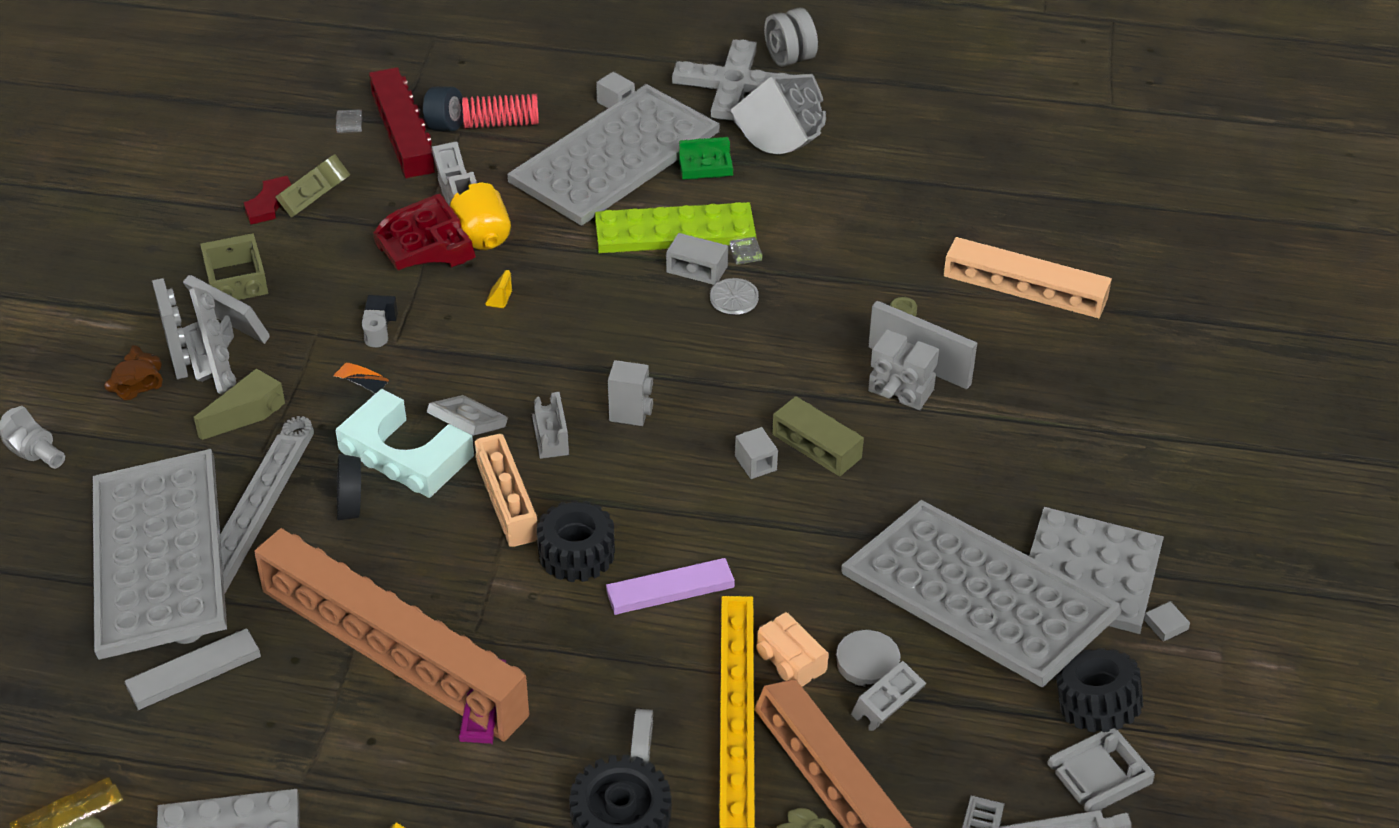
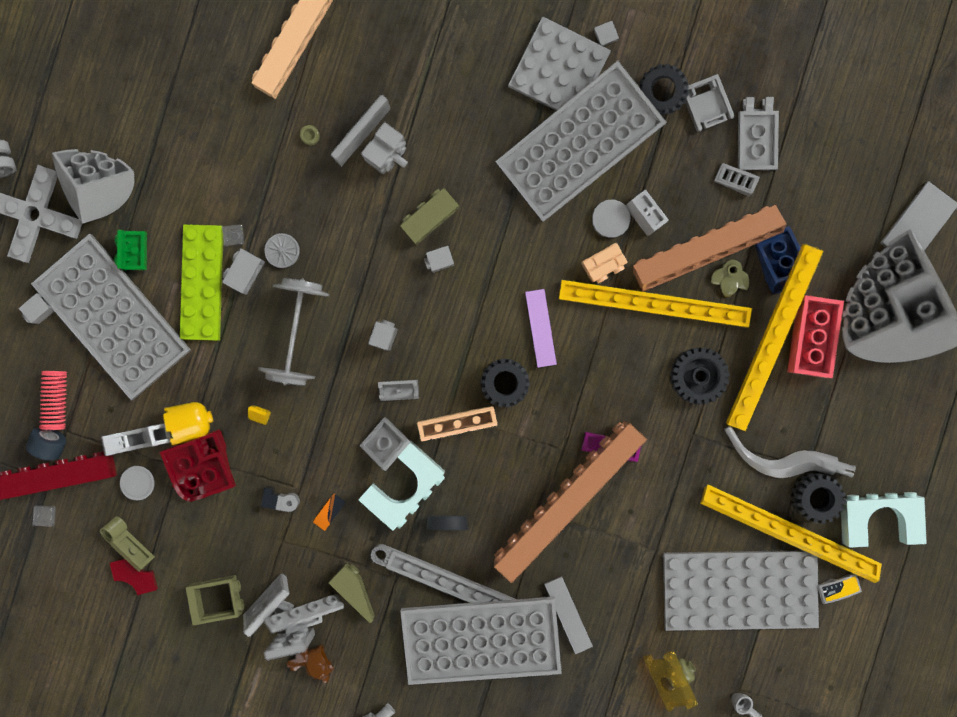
camera: 80 degrees left, 45 degrees up
light grey beam [631,709,653,766] -> none
none -> light grey piece [120,466,154,500]
none -> light grey axle [258,278,329,385]

